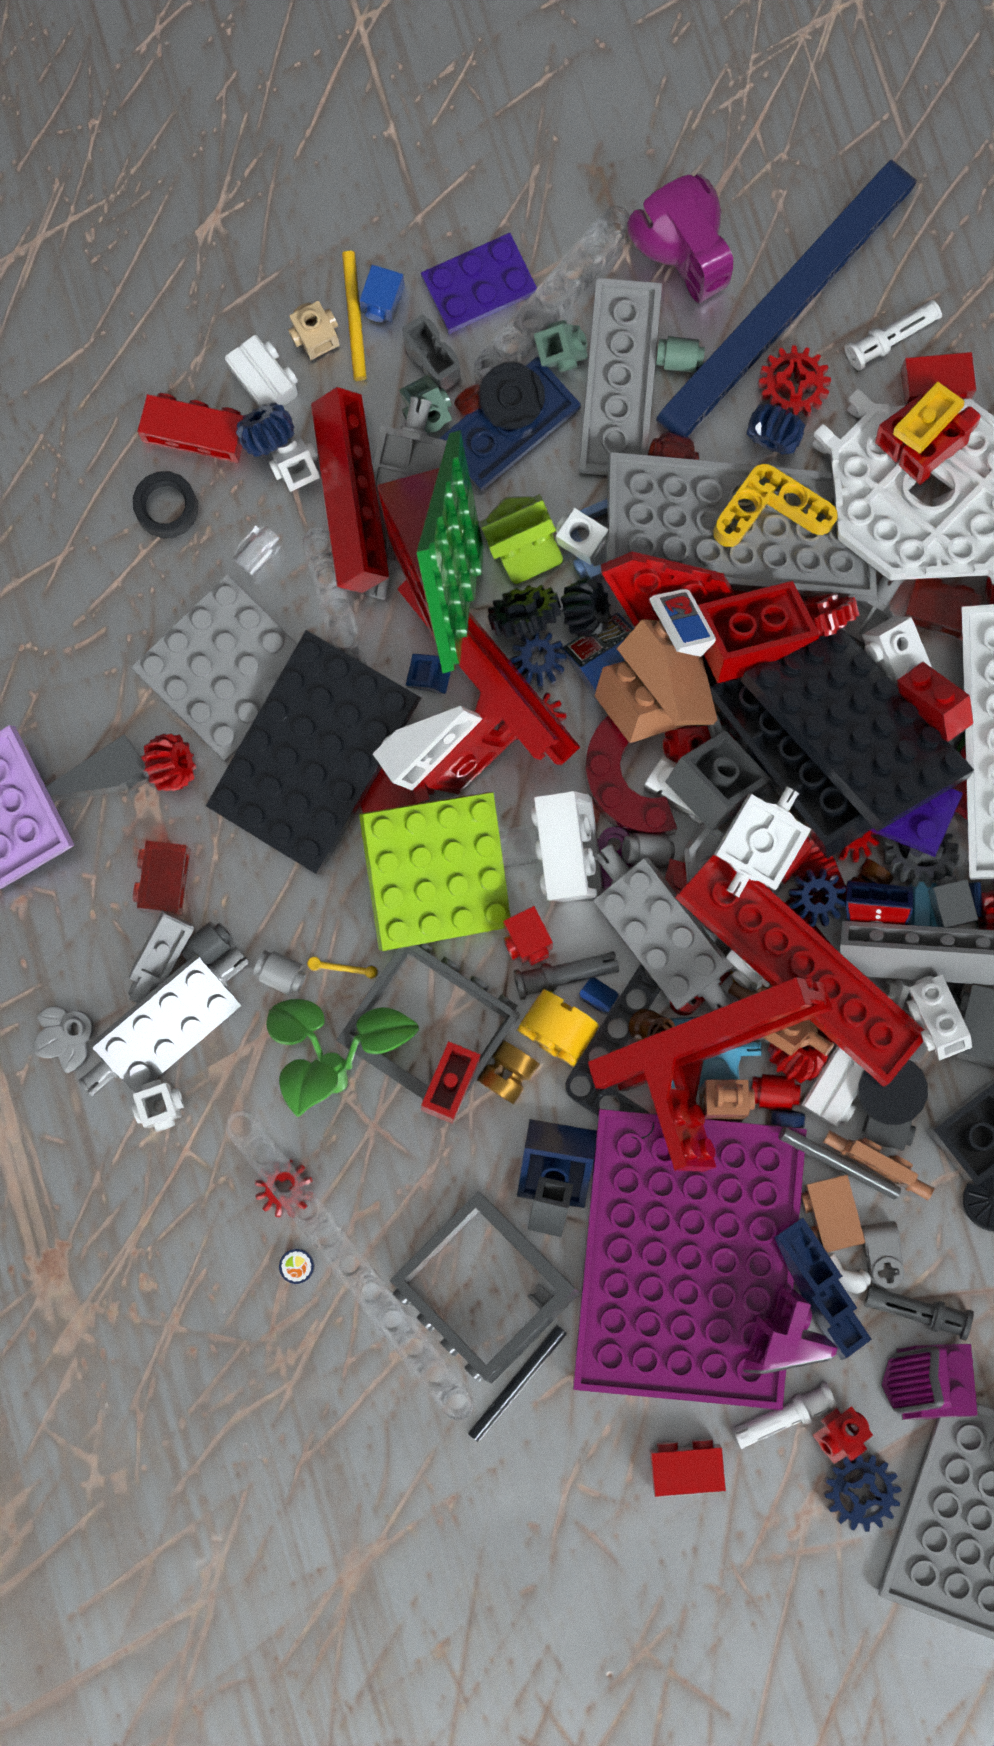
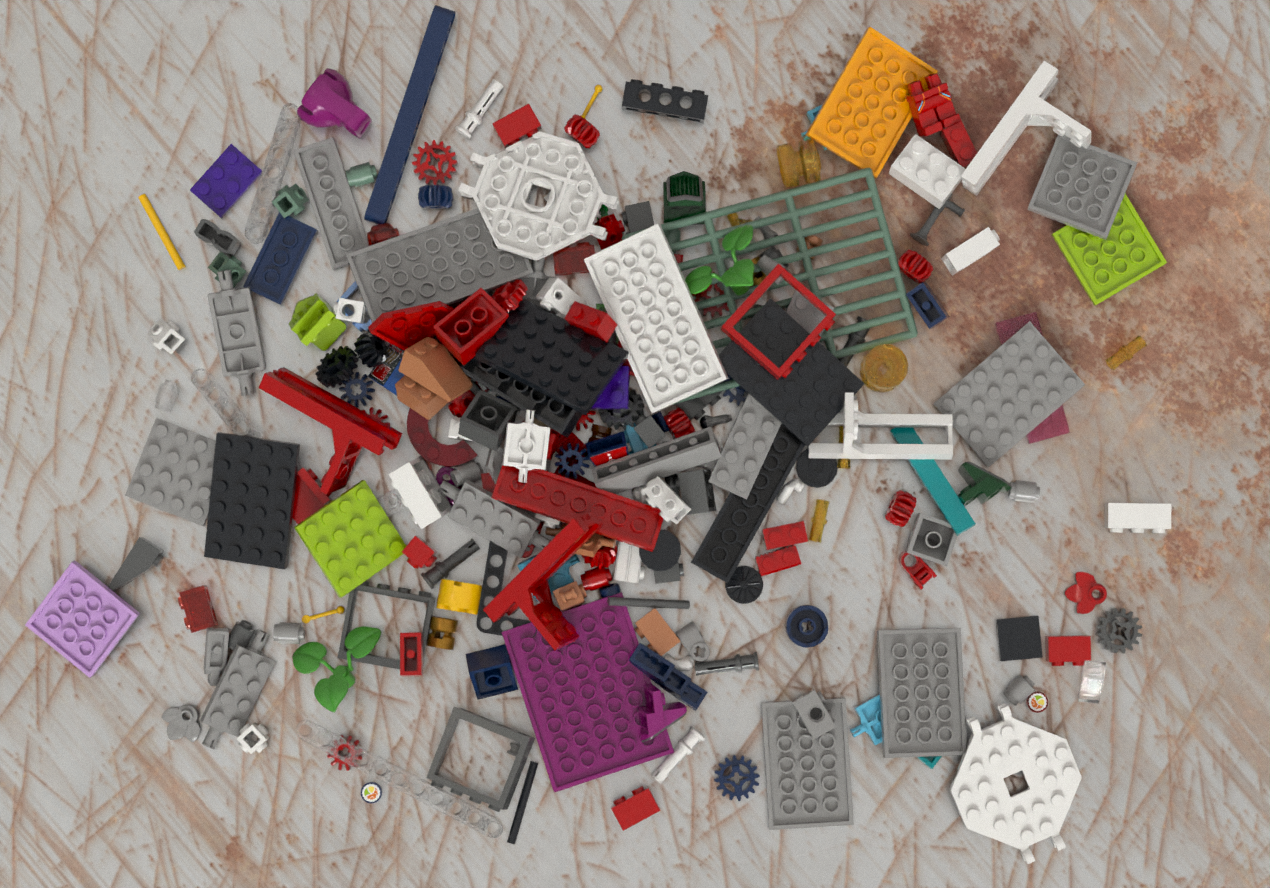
camera: 35 degrees left, 5 degrees up
black tyre [133,471,198,538] -> none
red brick [137,393,244,463] -> none
red gear [141,733,197,791] -> none
white brick [224,335,298,408] -> none
dark blue gear [236,402,295,457] -> none
tan brick [288,300,339,361] -> none
red brick [311,387,389,593] -> none
blue brick [359,265,405,322] -> none
white slope [373,706,482,790] -> none
green piece [377,430,484,673] -> none
blue slope [405,653,451,694] -> none
clear red tile [454,384,480,415] -> none
black tile [478,362,545,430] -> none
dark grey brick [528,1176,573,1237] -> none
blue slope [578,977,619,1015] -> none
reddish brown wheel [629,1008,675,1041] -> none
slope [650,589,716,657] -> none
yellow beam [713,464,838,547] -> none
red brick [813,1406,874,1464] -> none
nougat plate [823,1130,935,1201] -> none
red hips [875,385,981,485] -> none
magenta piece [881,1344,978,1420] -> none
yellow plate [893,382,965,454] -> none

